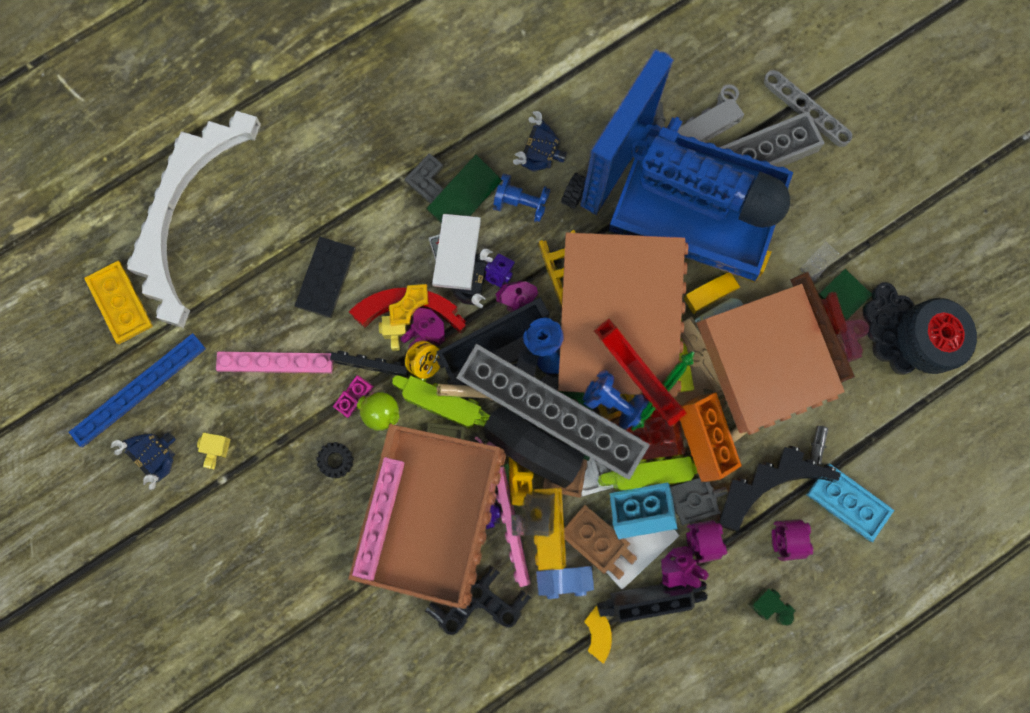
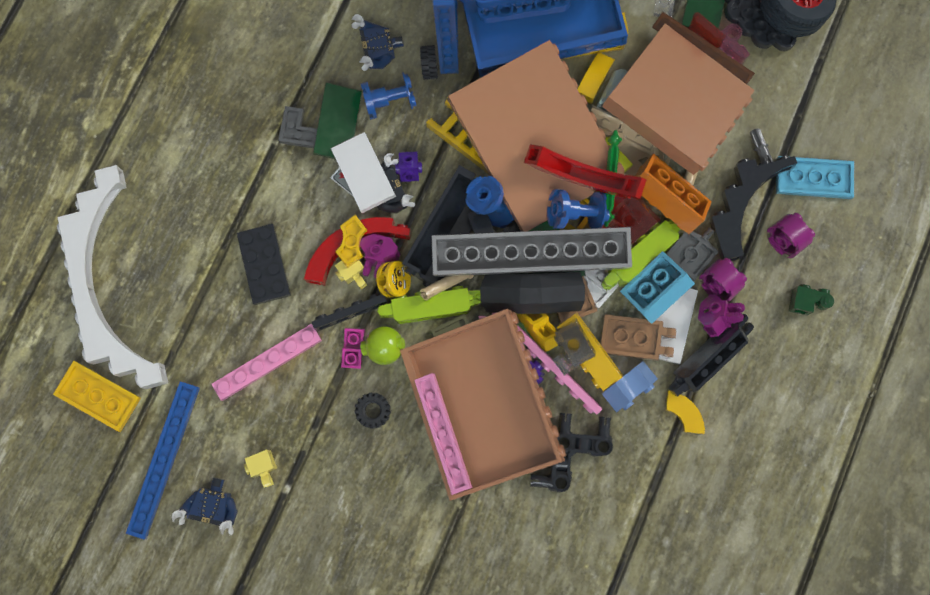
camera: 25 degrees left, 0 degrees up
magenta hinge [495,281,538,312] -> none

